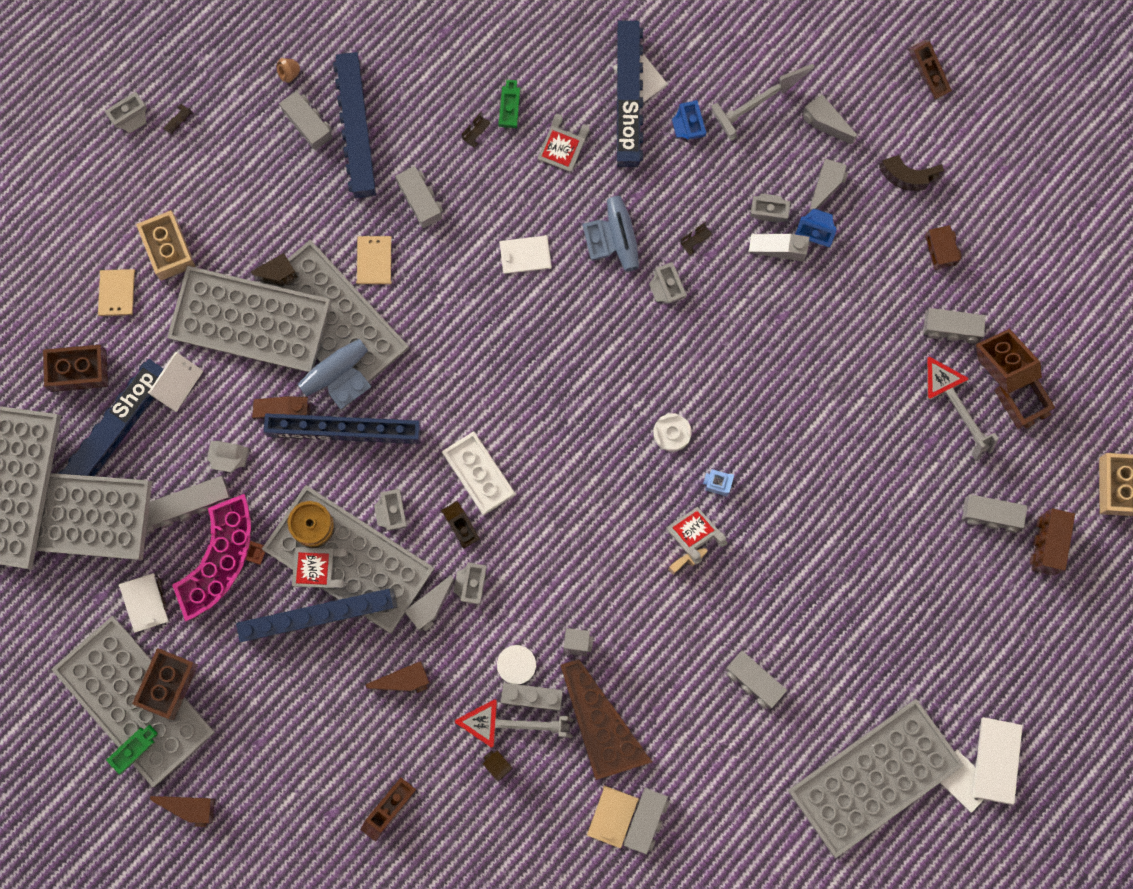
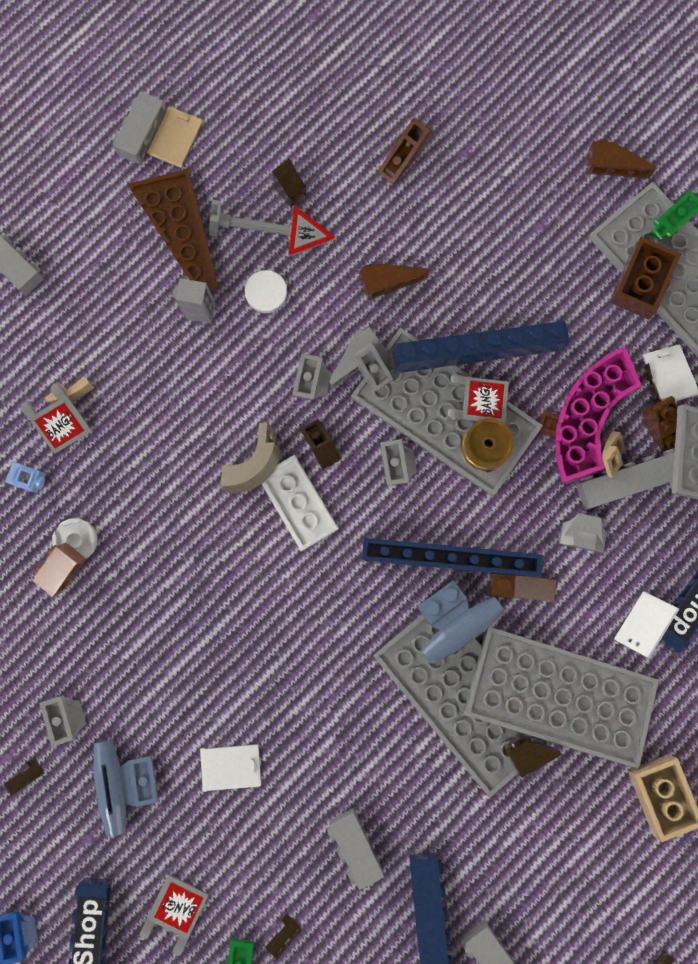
camera: 175 degrees left, 5 degrees up
tan container [356,236,392,284] -> none
light grey brick [501,683,563,711] -> none
none -> brick [32,542,86,597]
none -> dark tan arch [220,422,281,493]
none -> light grey slope [352,342,393,391]
none -> tan slope [603,431,625,478]
none -> reddish brown slope [642,396,677,453]

